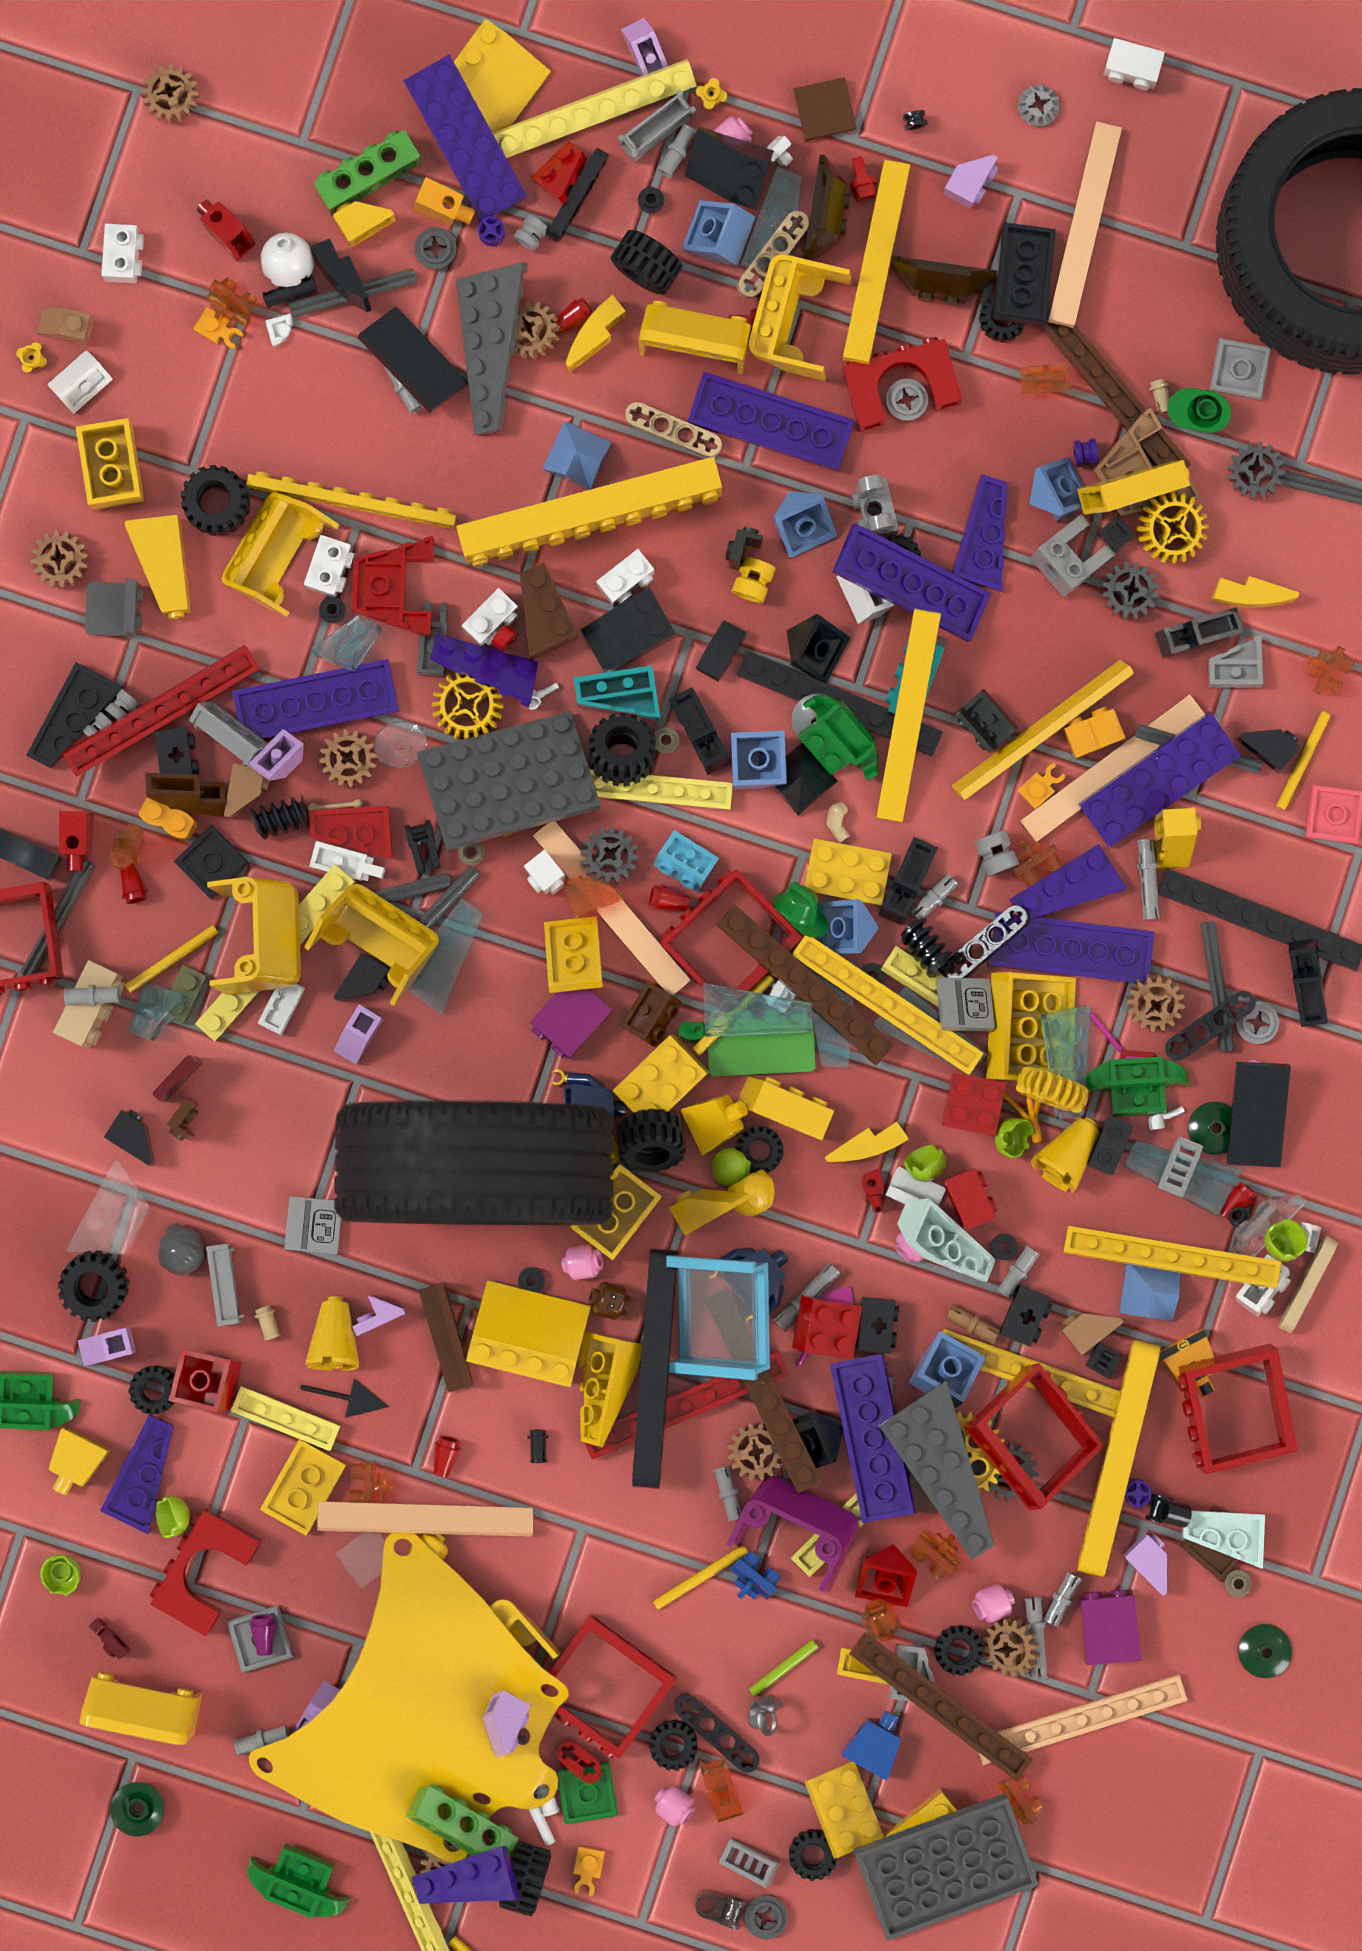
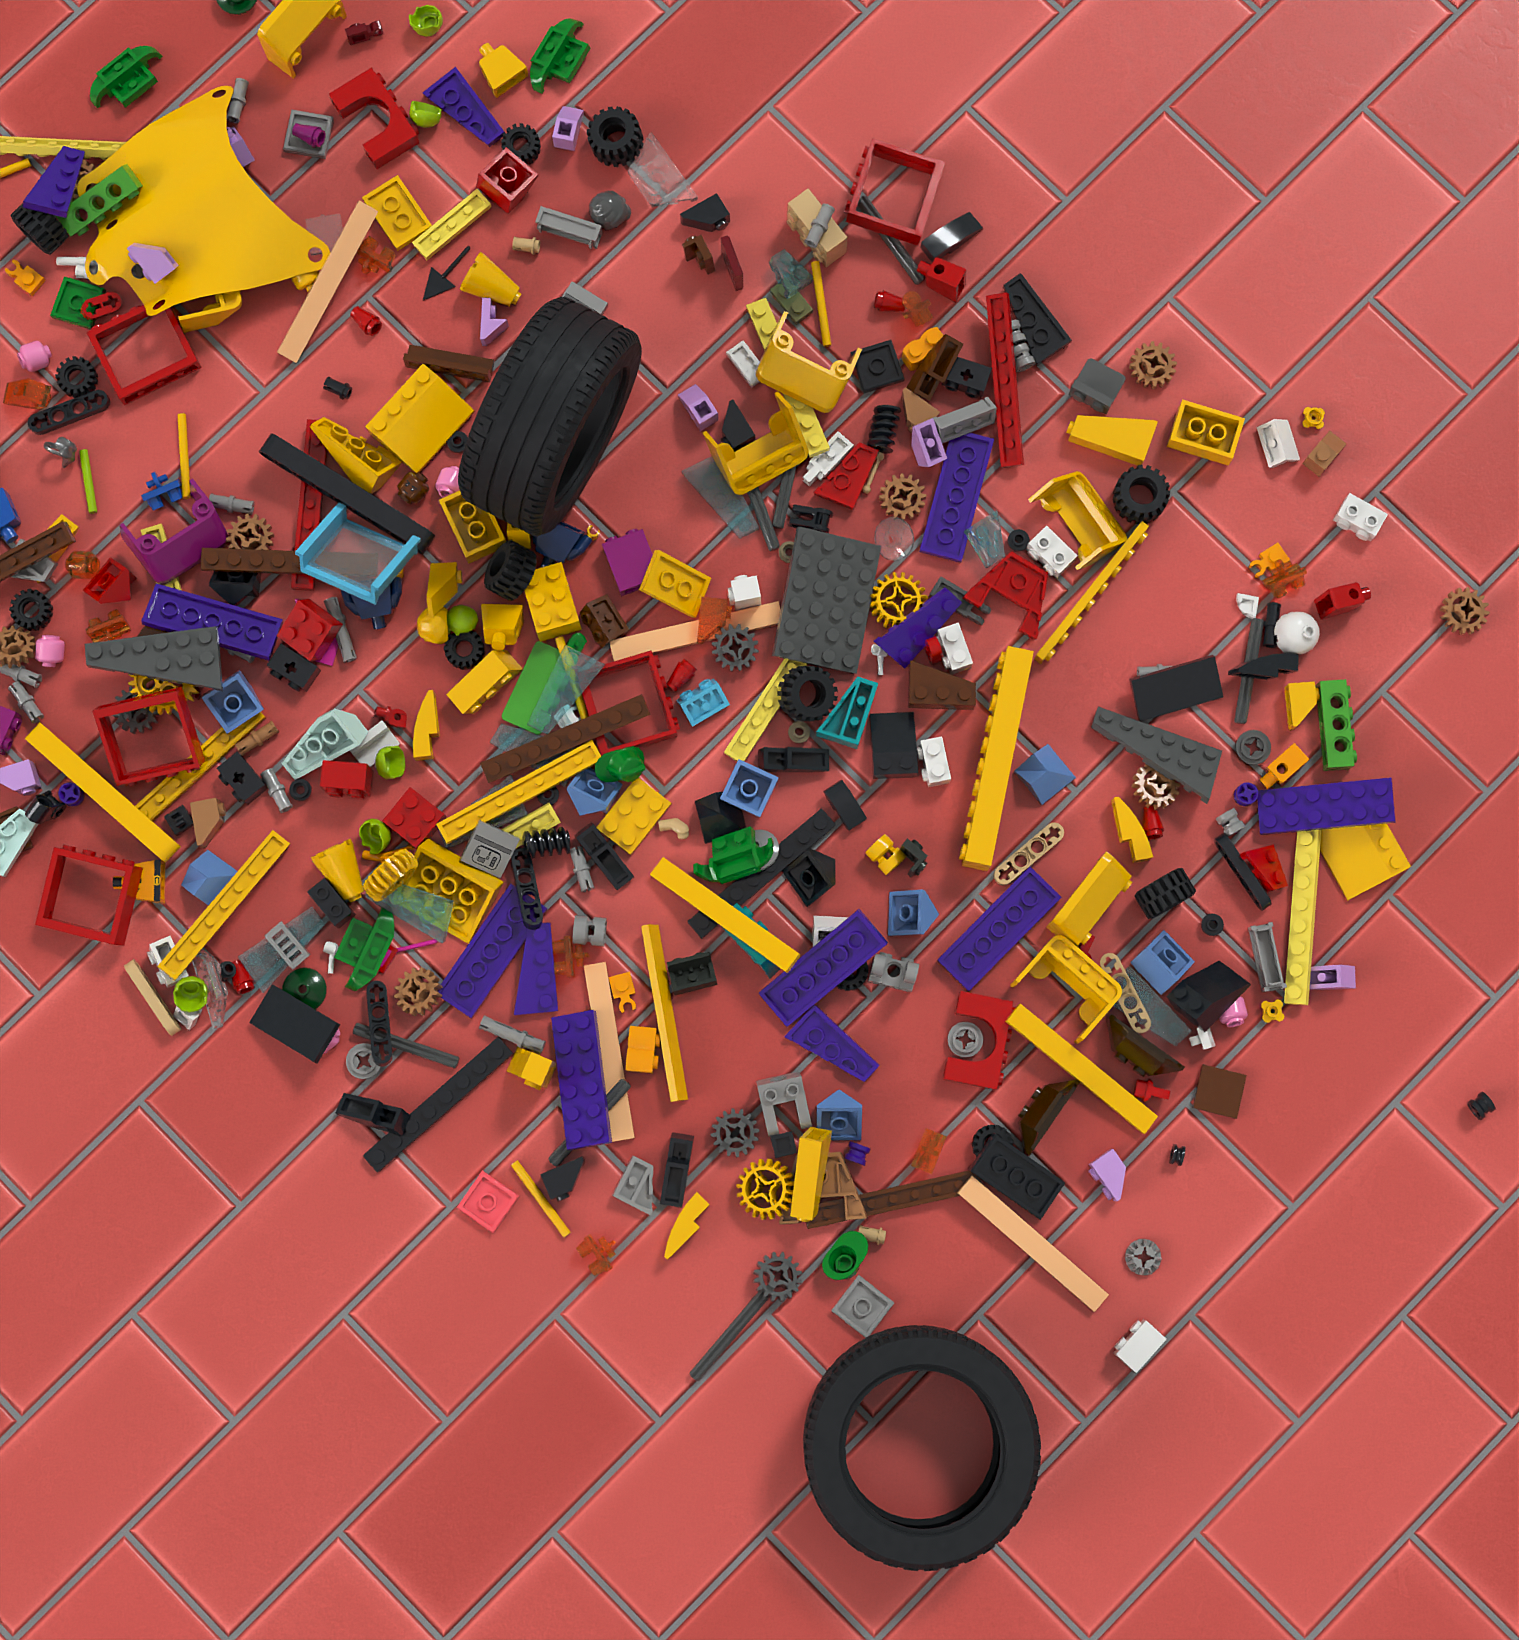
camera: 115 degrees right, 5 degrees down
light grey pin [657,125,697,179] -> none

